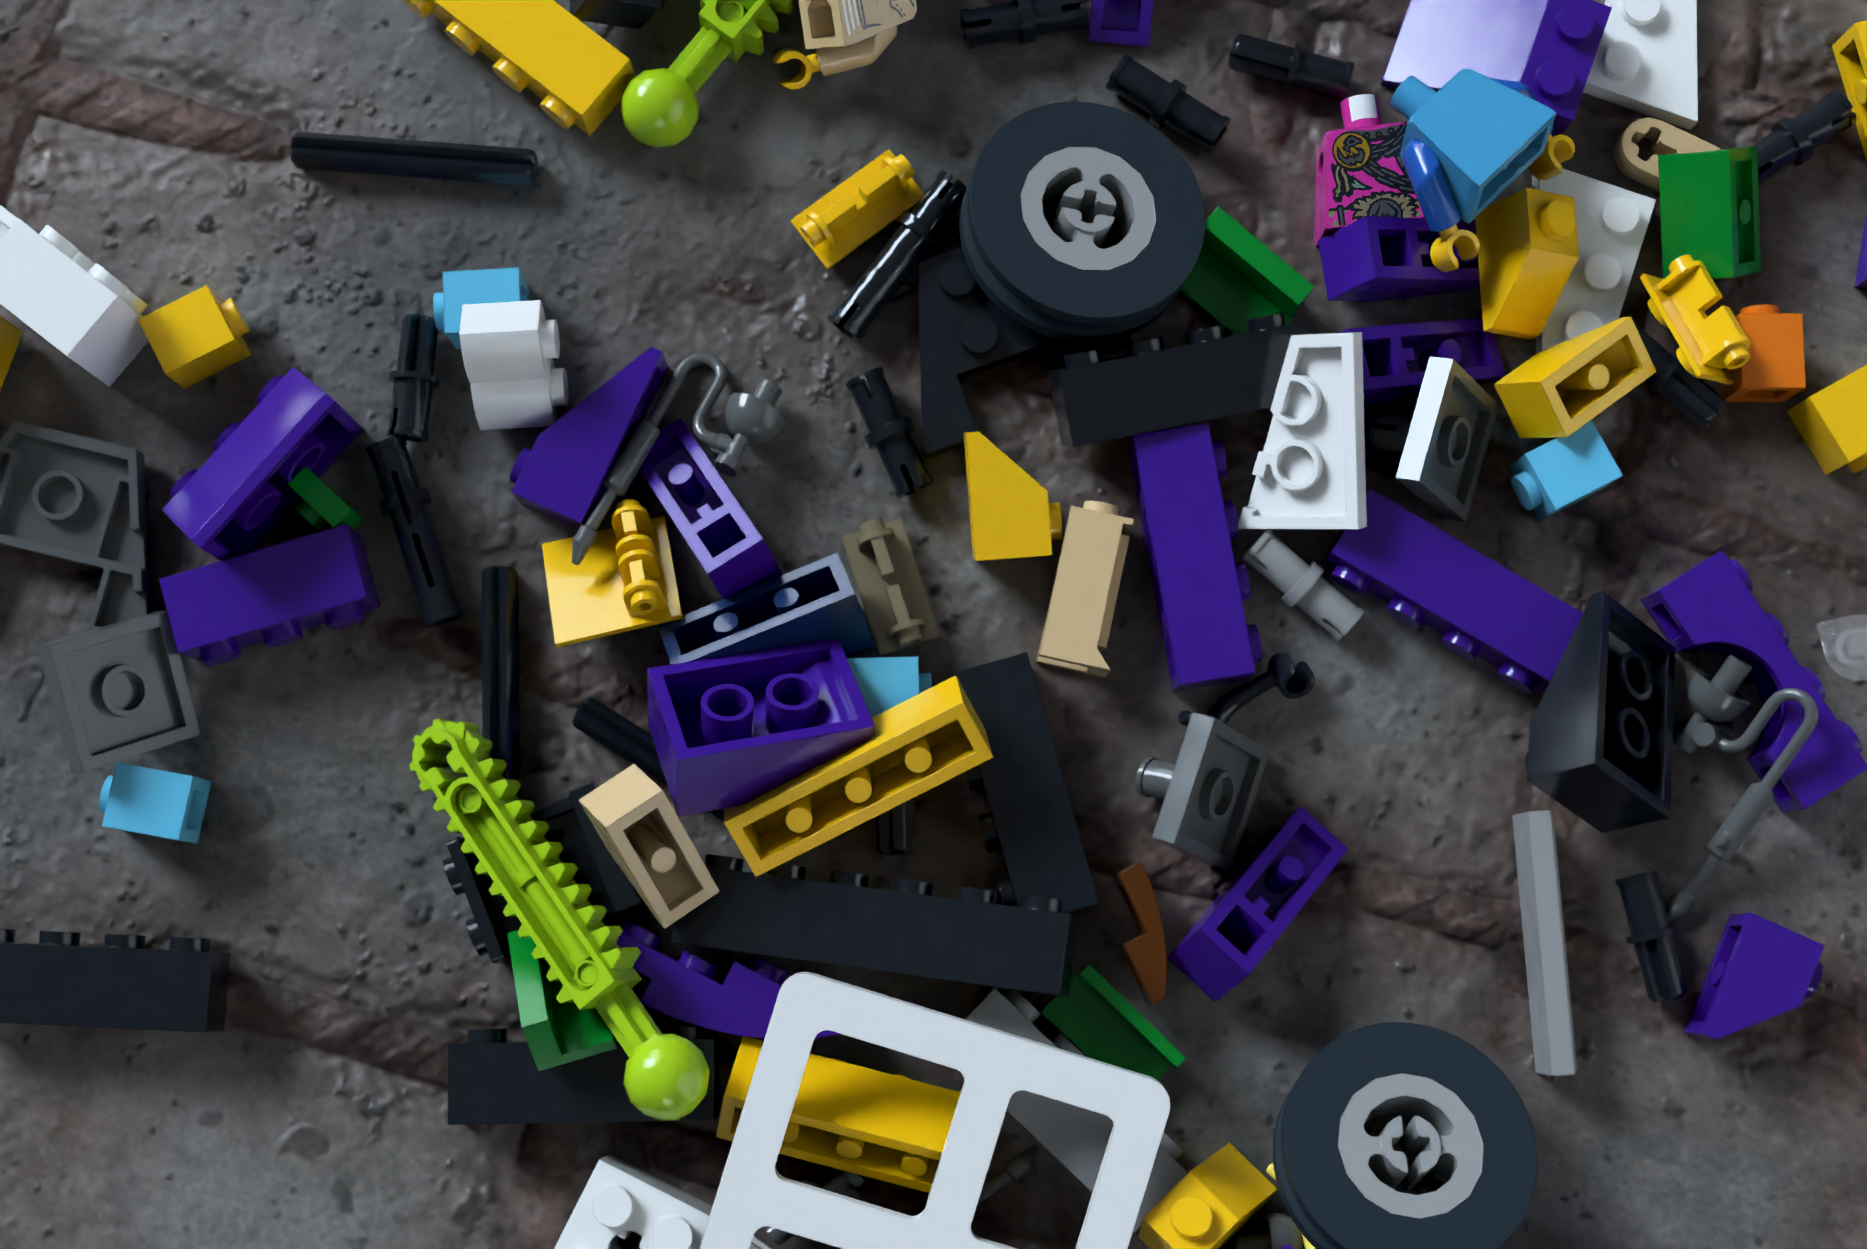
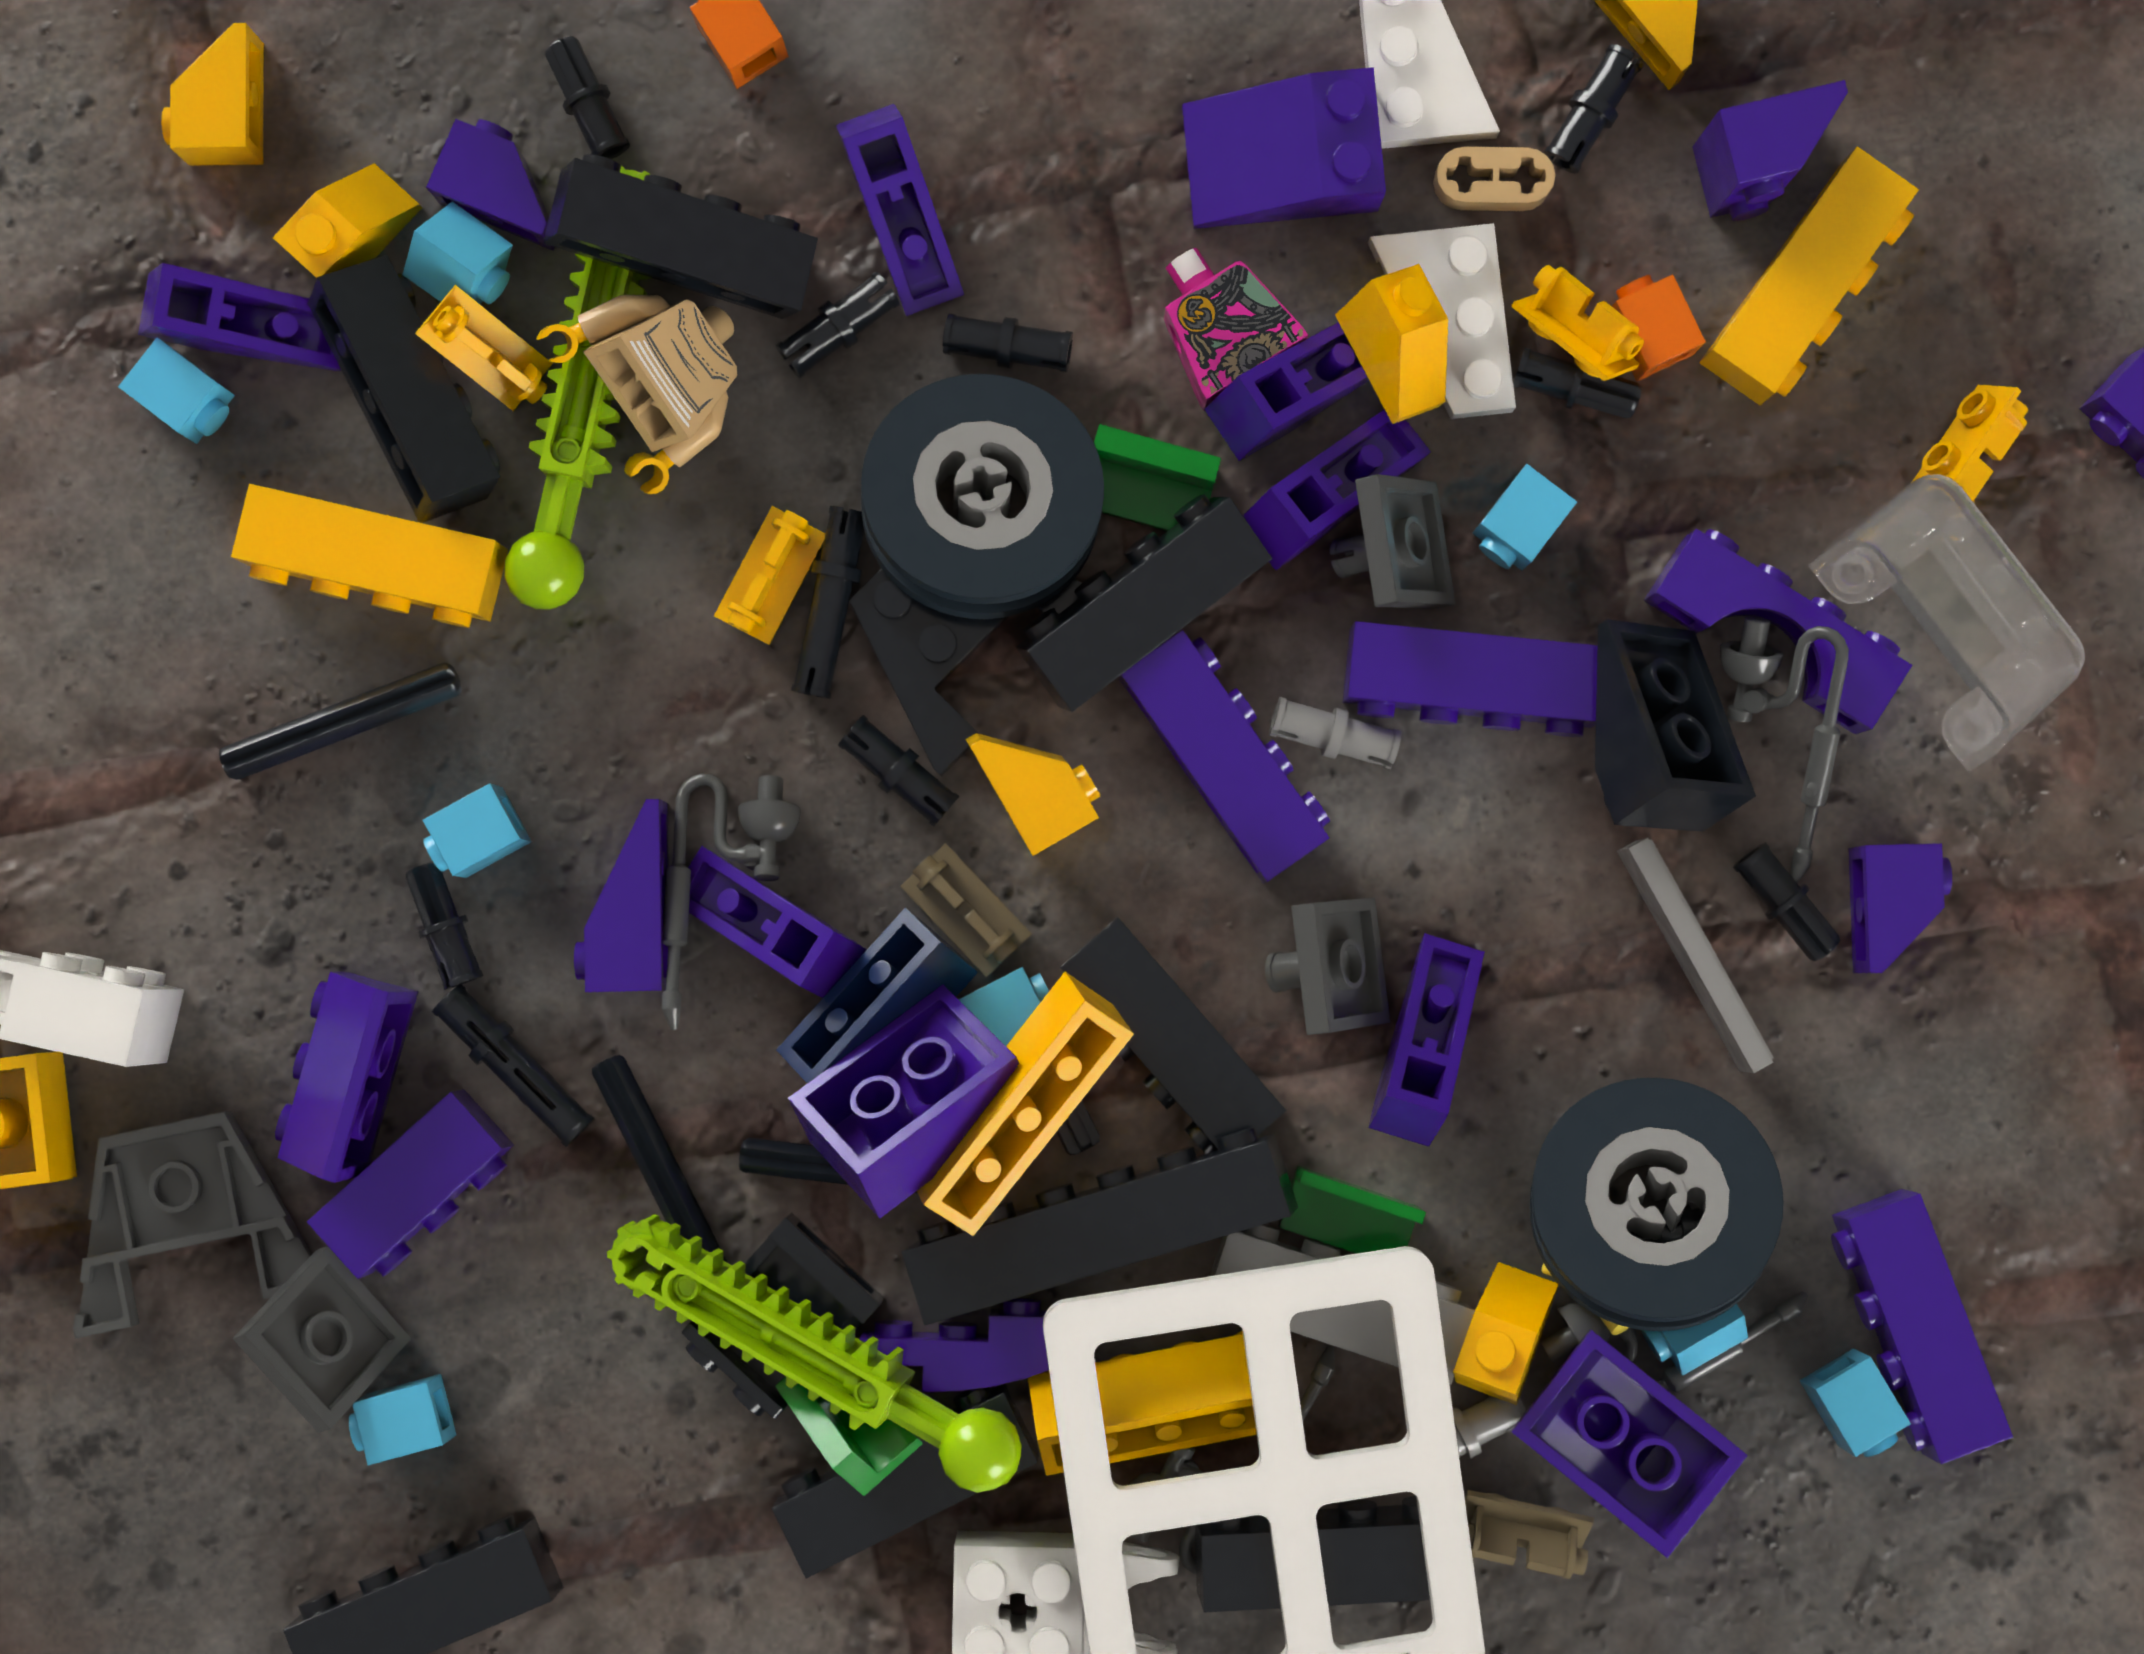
camera: 20 degrees left, 5 degrees up
yellow brick [138,285,251,389] -> none
green plate [287,466,365,531] -> none
white brick [459,300,569,430] -> none
yellow hinge [542,499,683,648] -> none
tan slope [579,764,720,929] -> none
tan window [1036,501,1134,678] -> none
reddish brown slope [1113,862,1167,1004] -> none
black piece [1178,653,1315,727] -> none
black axle [1228,34,1354,101] -> none
white wing [1238,332,1367,529] -> none
dark azure torso [1390,69,1575,272] -> none
yellow slope [1494,317,1657,438] -> none
green panel [1658,146,1761,279] -> none

